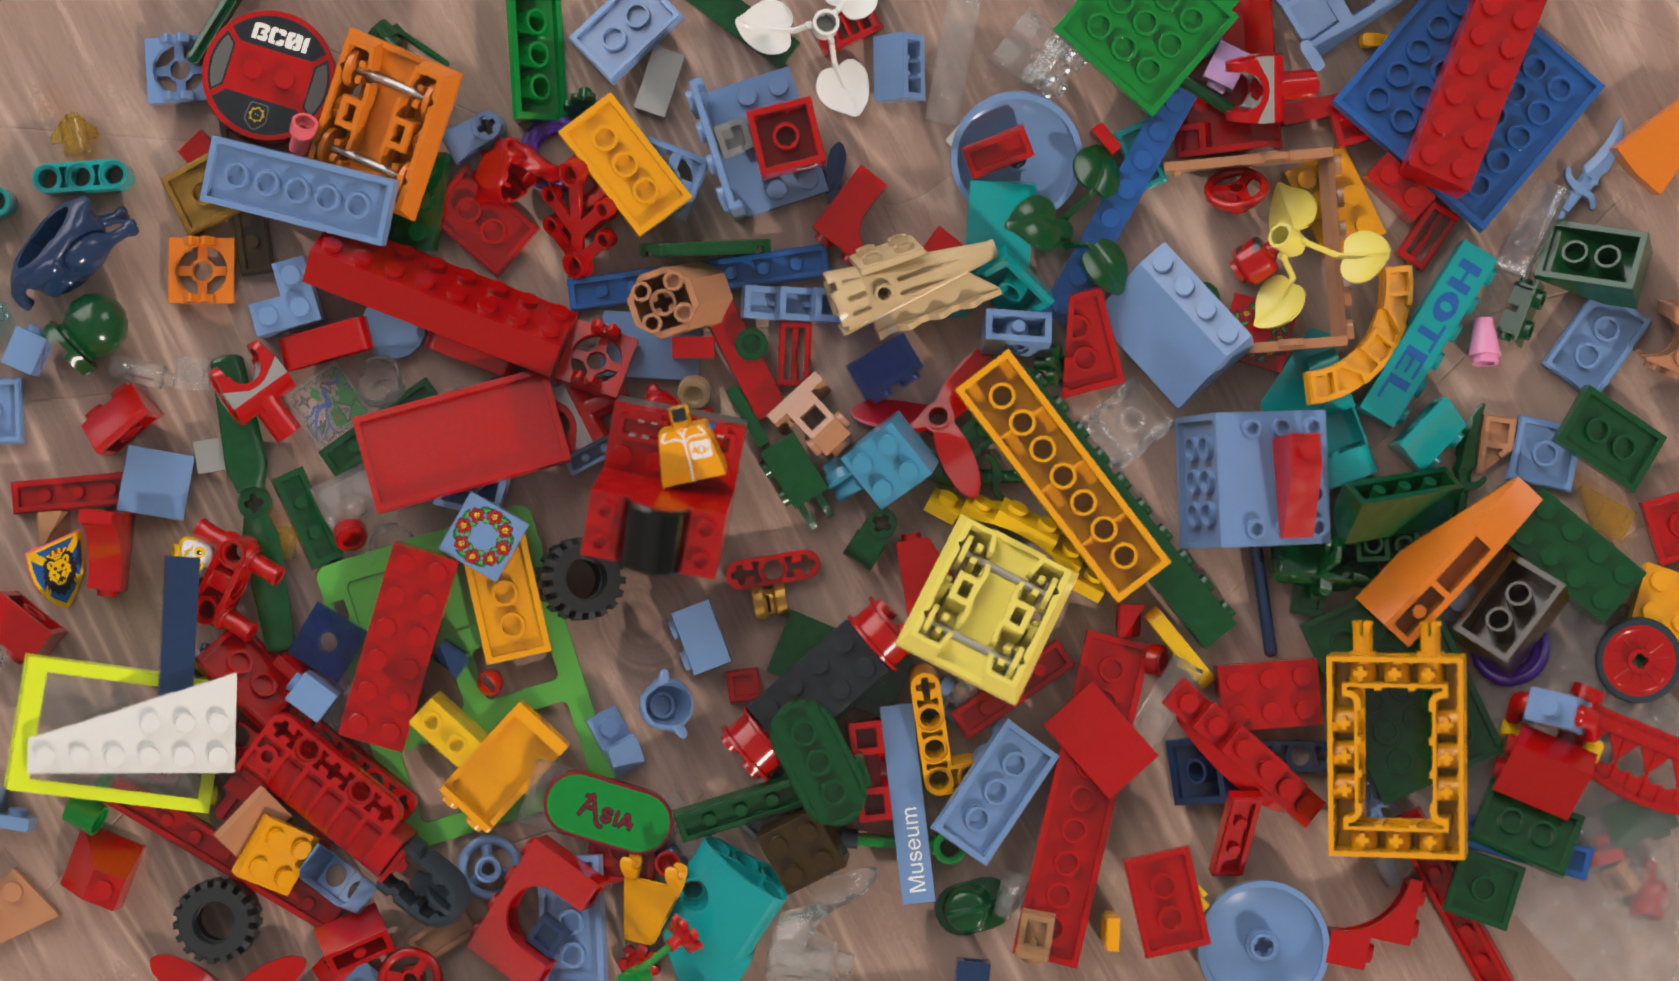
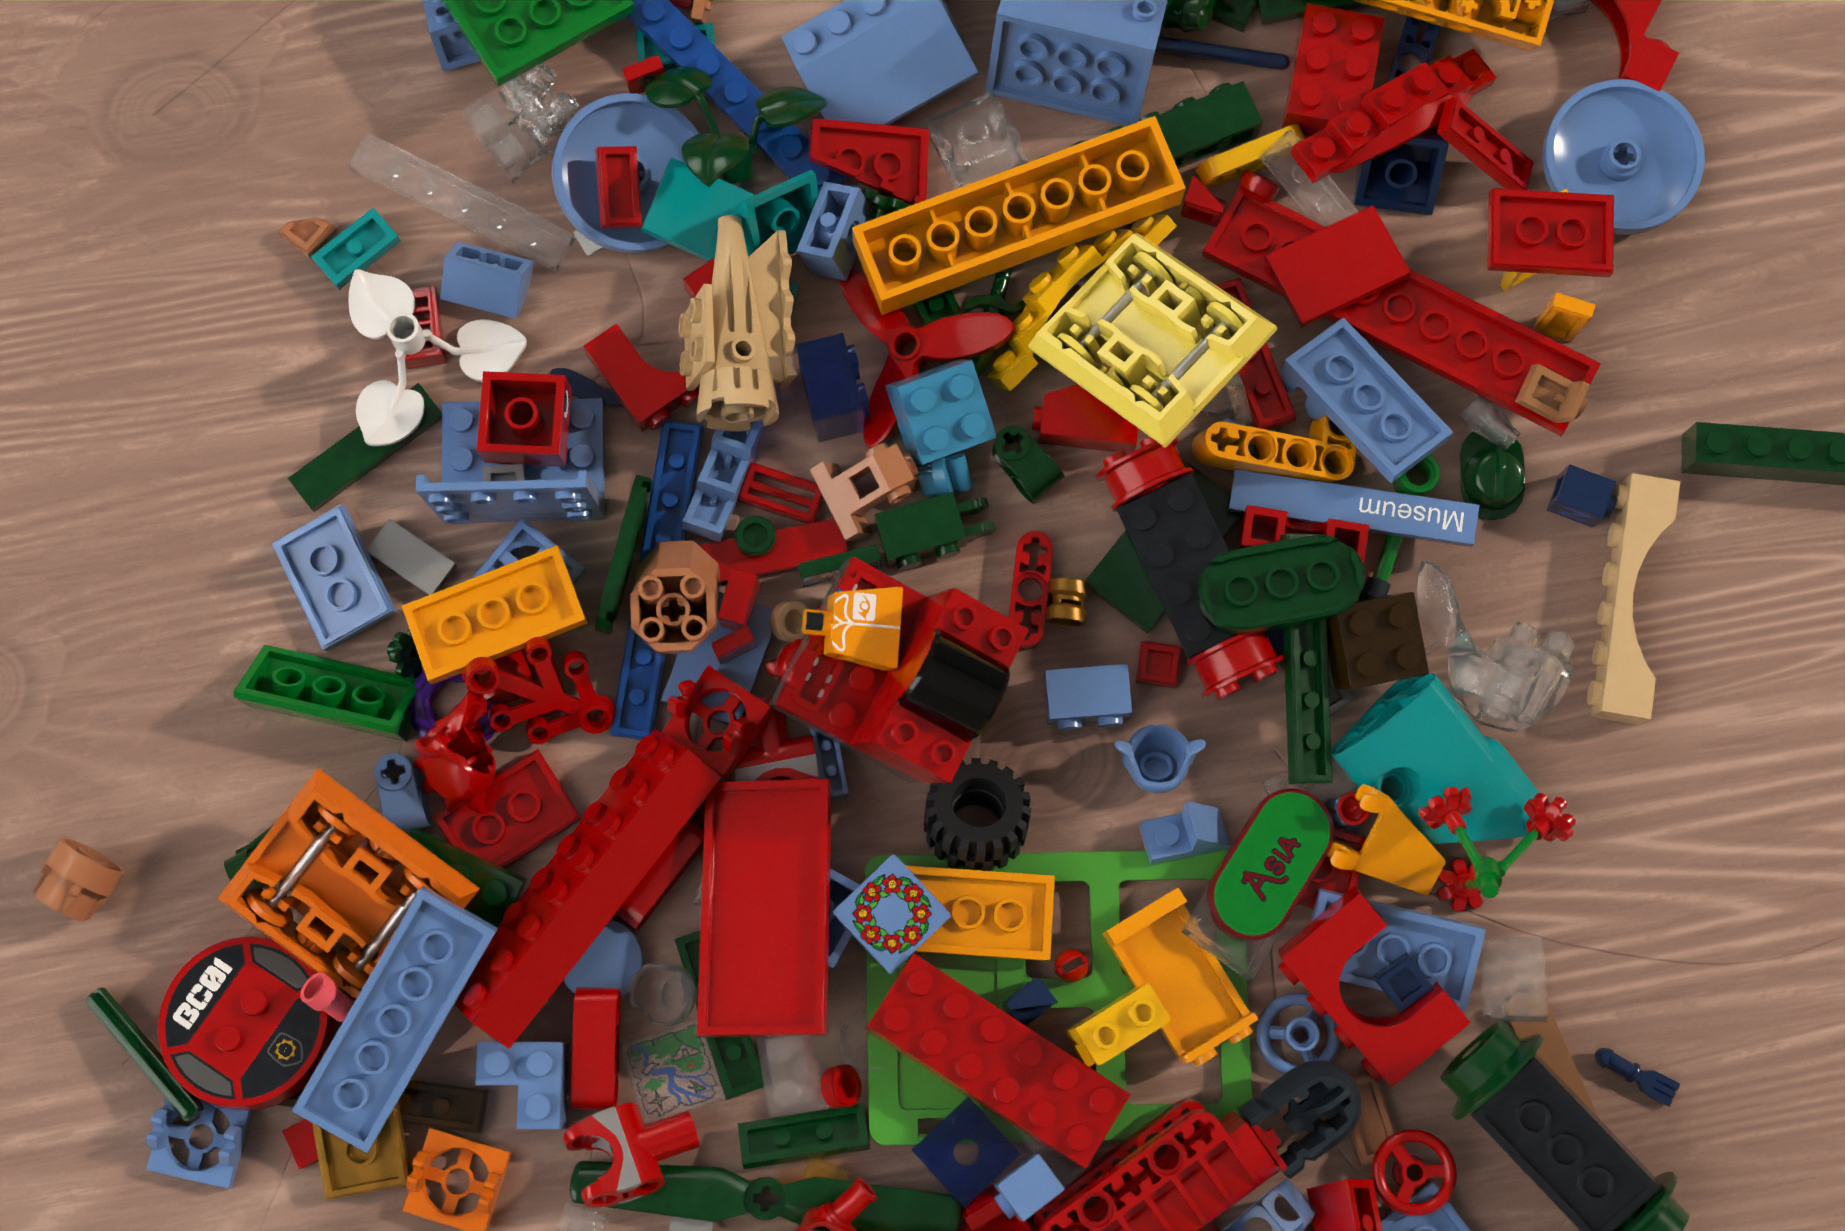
camera: 75 degrees left, 10 degrees down
none -> red tile [711,626,757,665]

